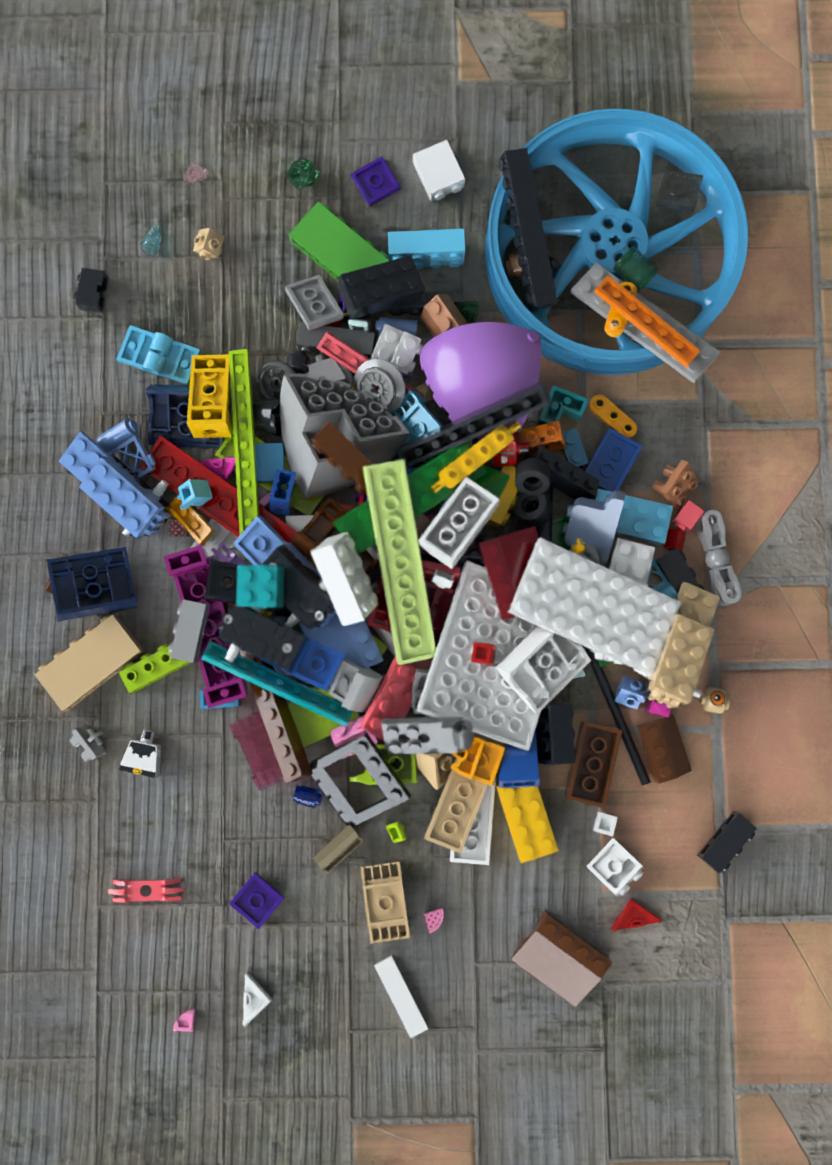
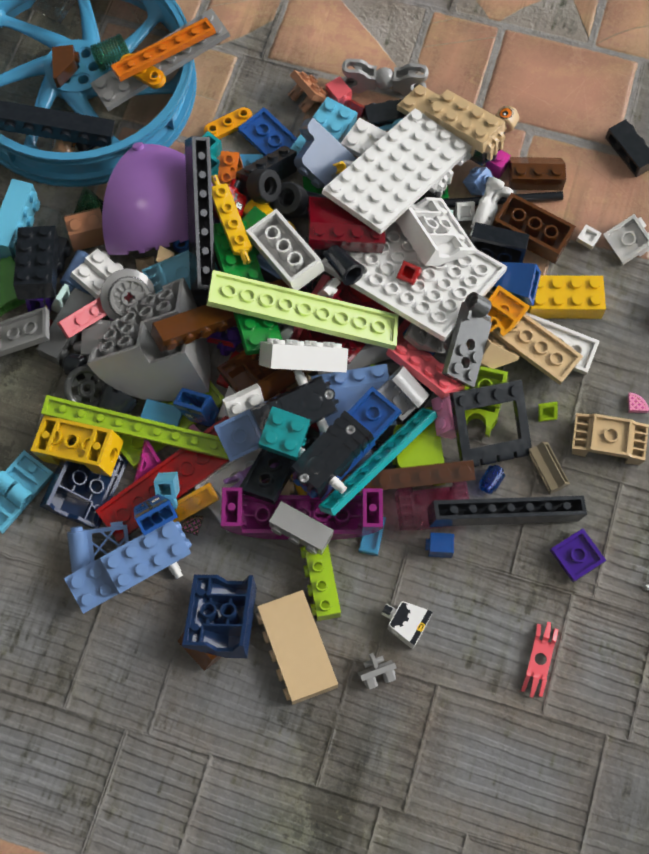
camera: 75 degrees left, 15 degrees down
none -> reddish brown slope [52,45,80,88]
none -> blue torso [134,494,178,536]
none -> tan slope [156,246,174,262]
none -> white plate [222,383,264,418]
none -> black plant [325,245,365,286]
none -> blue brick [425,532,454,558]
none -> black brick [427,496,587,527]
none -> white plate [455,201,475,221]
none -> white piece [469,177,514,237]

